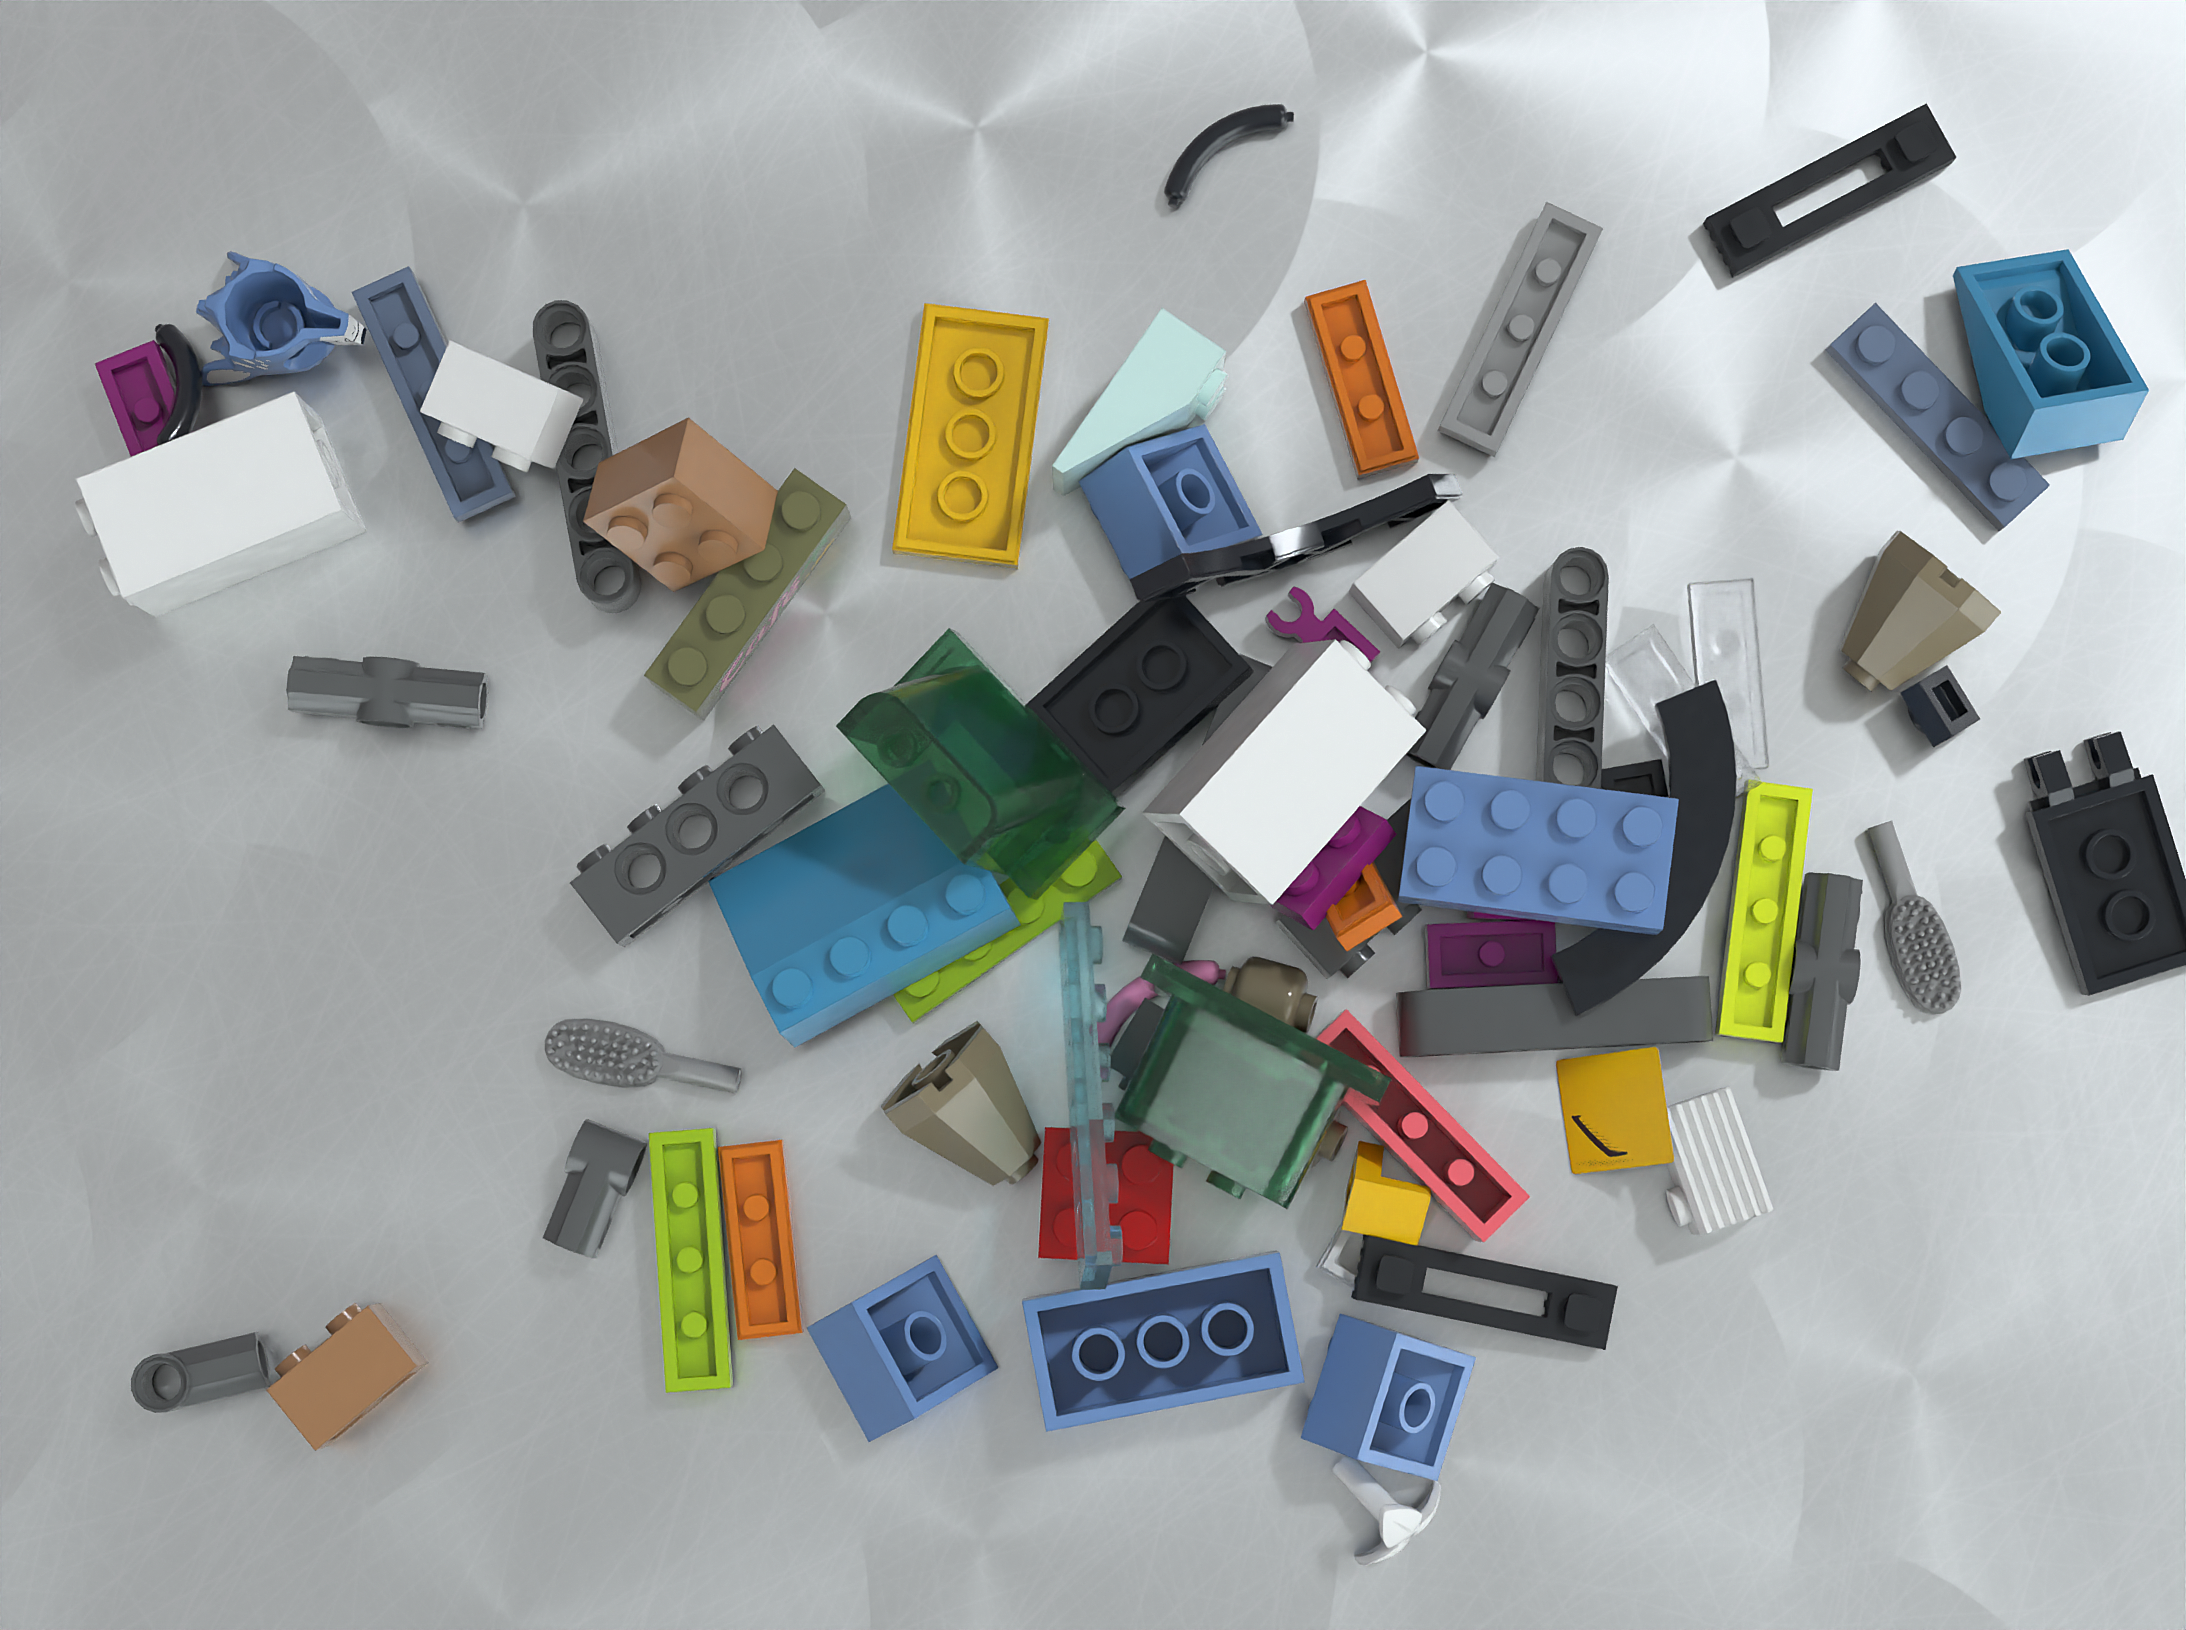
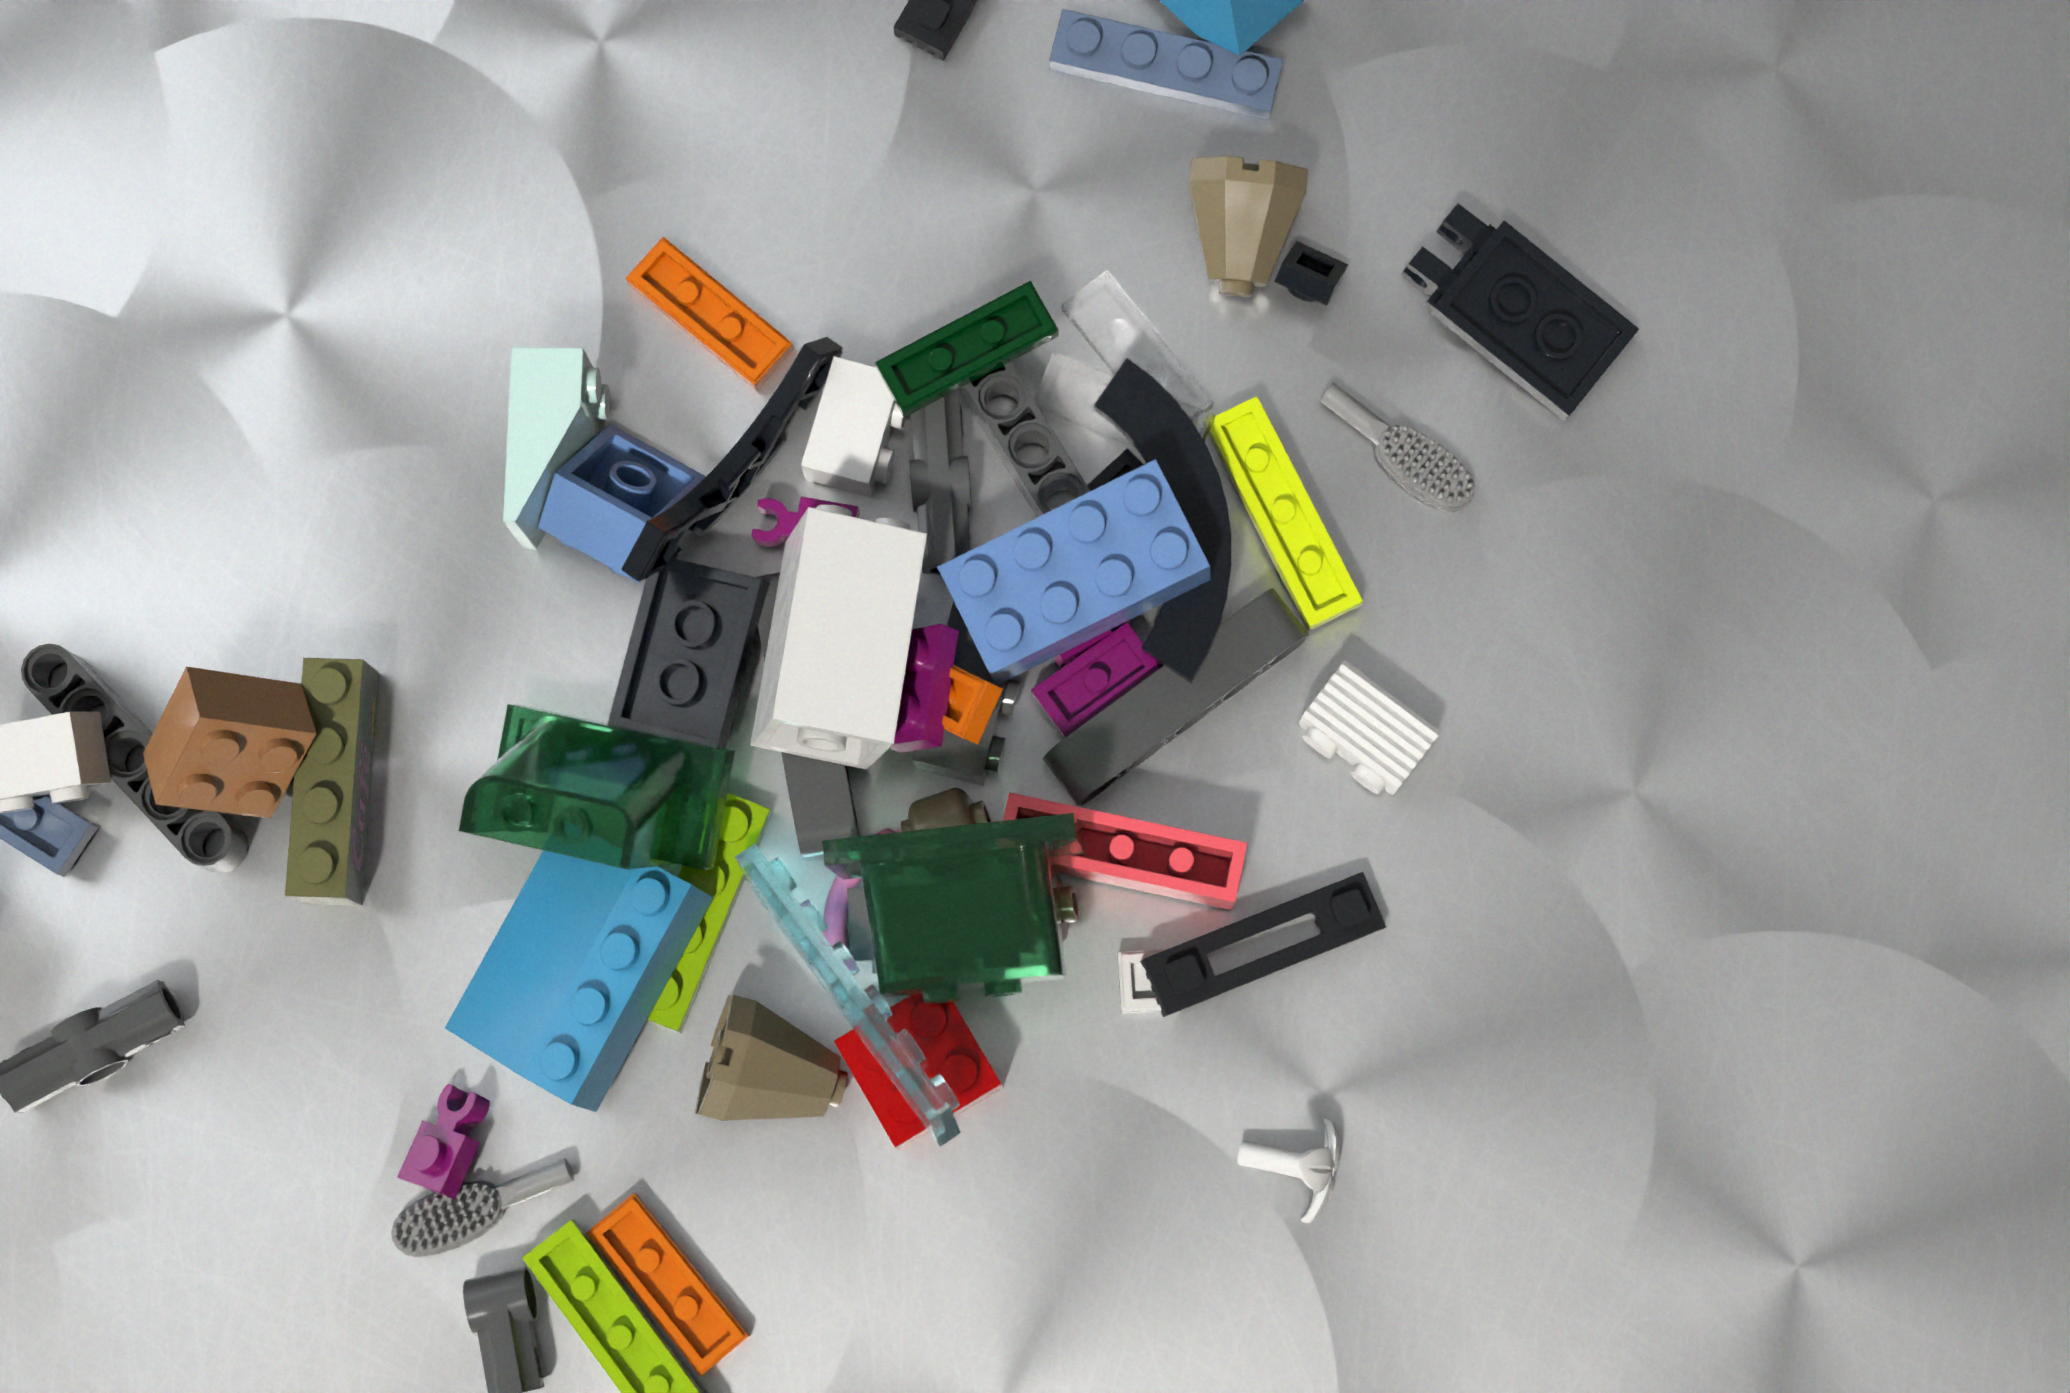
camera: 30 degrees left, 5 degrees down
dark grey brick [570,724,825,947] -> none
medium blue slope [806,1255,998,1442] -> none
yellow tile [892,303,1049,569] -> none
medium blue brick [1022,1251,1305,1432] -> none
black piece [1164,104,1294,207] -> none
medium blue slope [1301,1313,1476,1481] -> none
yellow panel [1341,1141,1431,1246] -> none
light grey plate [1437,202,1603,457] -> none
yellow sticker [1556,1047,1675,1174] -> none
dark grey piece [1781,872,1863,1071] -> none
none -> magenta plate [397,1084,490,1200]
none -> dark green tile [875,280,1059,418]

